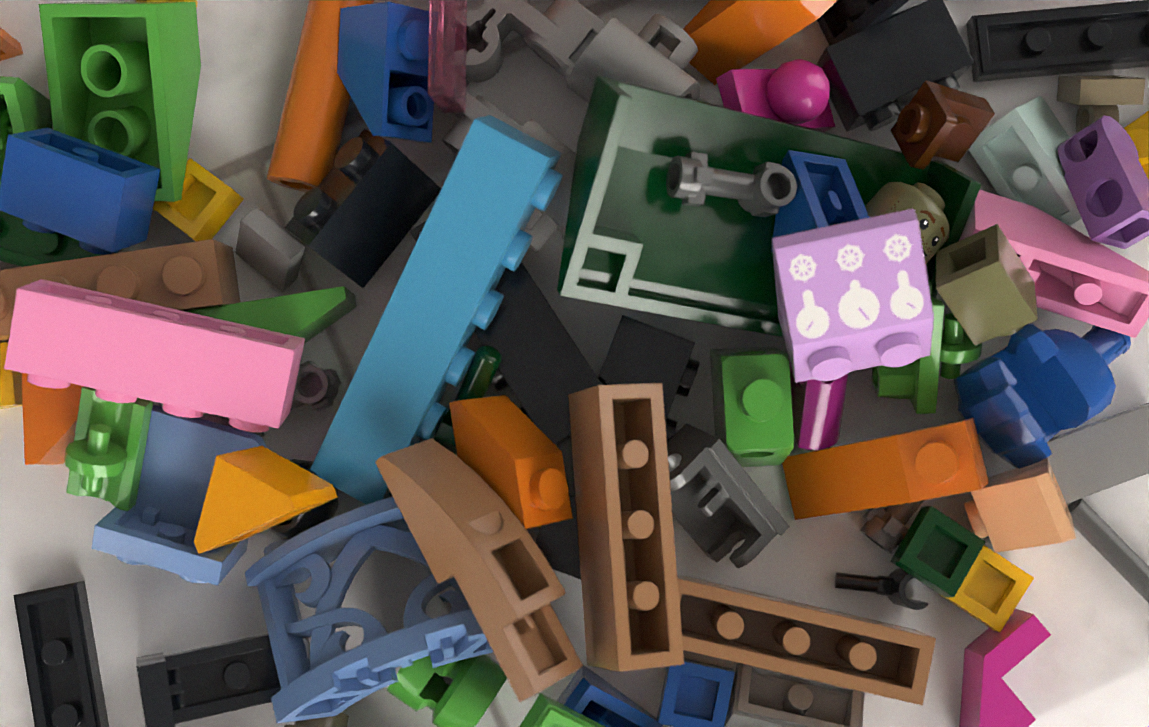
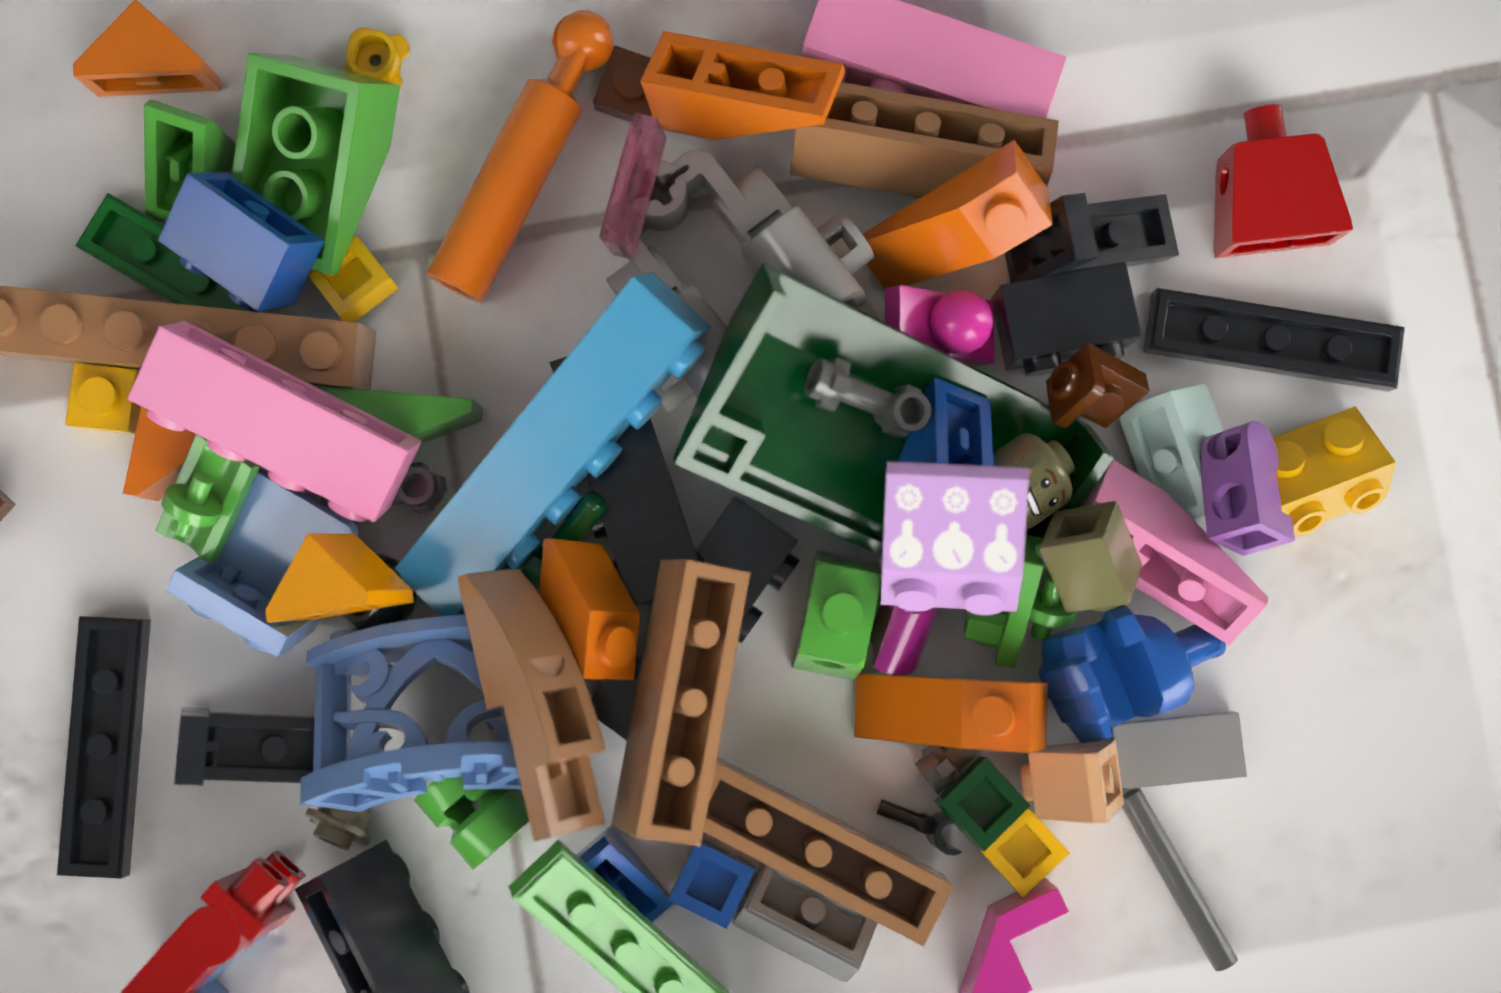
camera: 10 degrees right, 0 degrees up
light grey tile [235,207,305,292] -> none
black brick [284,128,442,288] -> none
blue slope [337,1,439,143] -> none
dark grey hinge [667,423,790,568] -> none
dark tan tile [1057,75,1145,133] -> none

